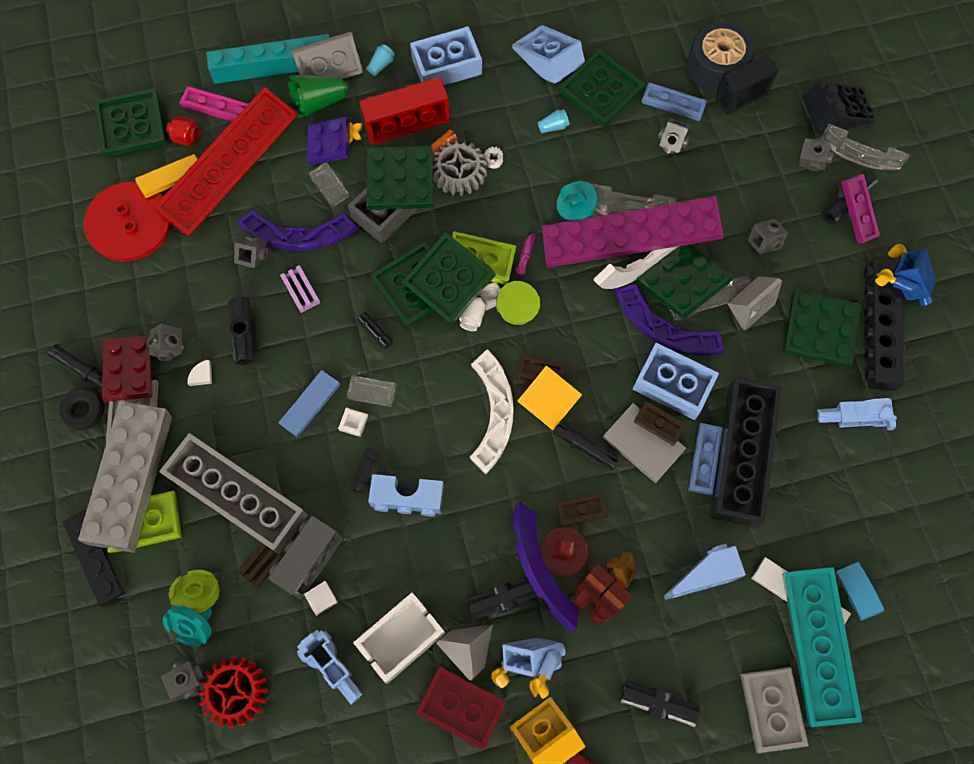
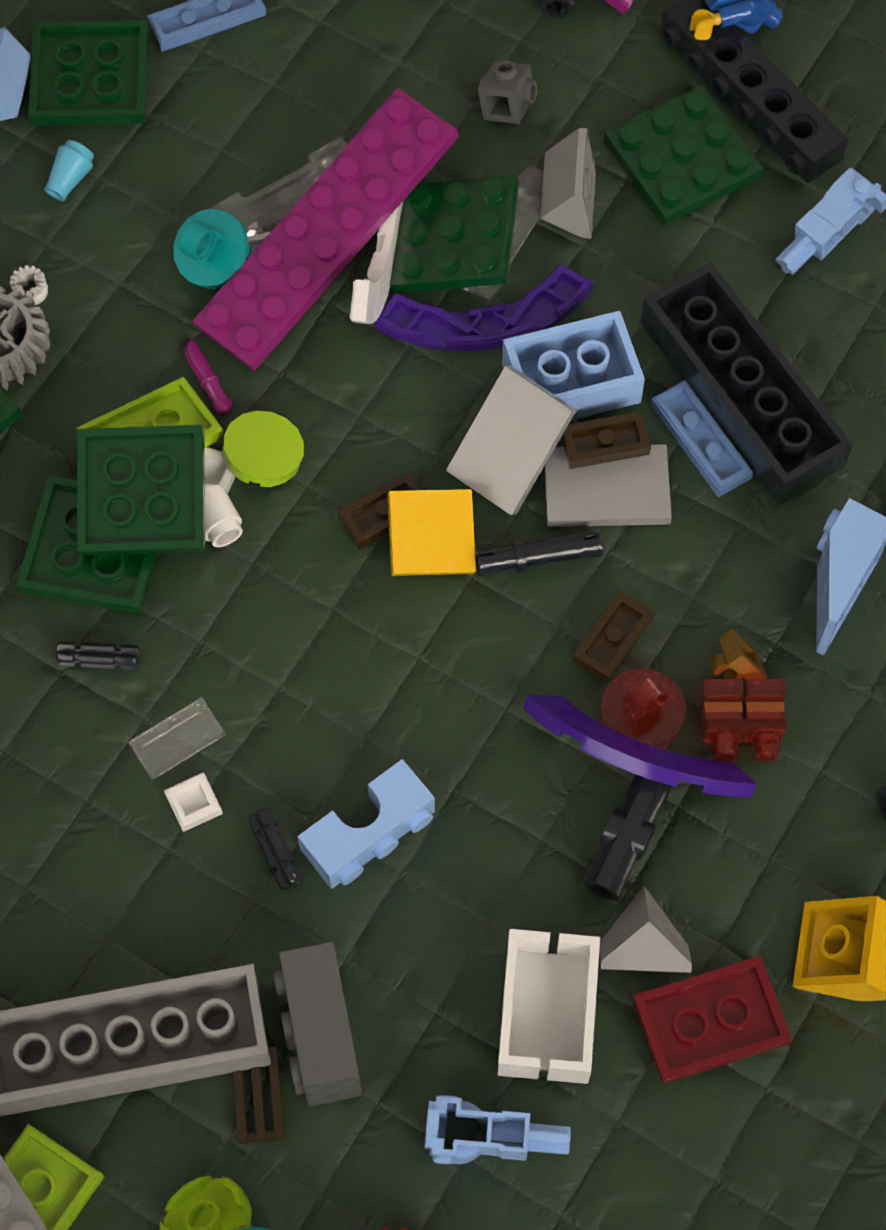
camera: 45 degrees left, 5 degrees down
medium blue tile [278,370,340,438] -> none
white tile [304,581,338,616] -> none
white tile [470,349,514,474] -> none
light blue torso [491,638,565,699] -> none
brick [658,118,690,154] -> none
none -> light grey tile [446,365,577,515]

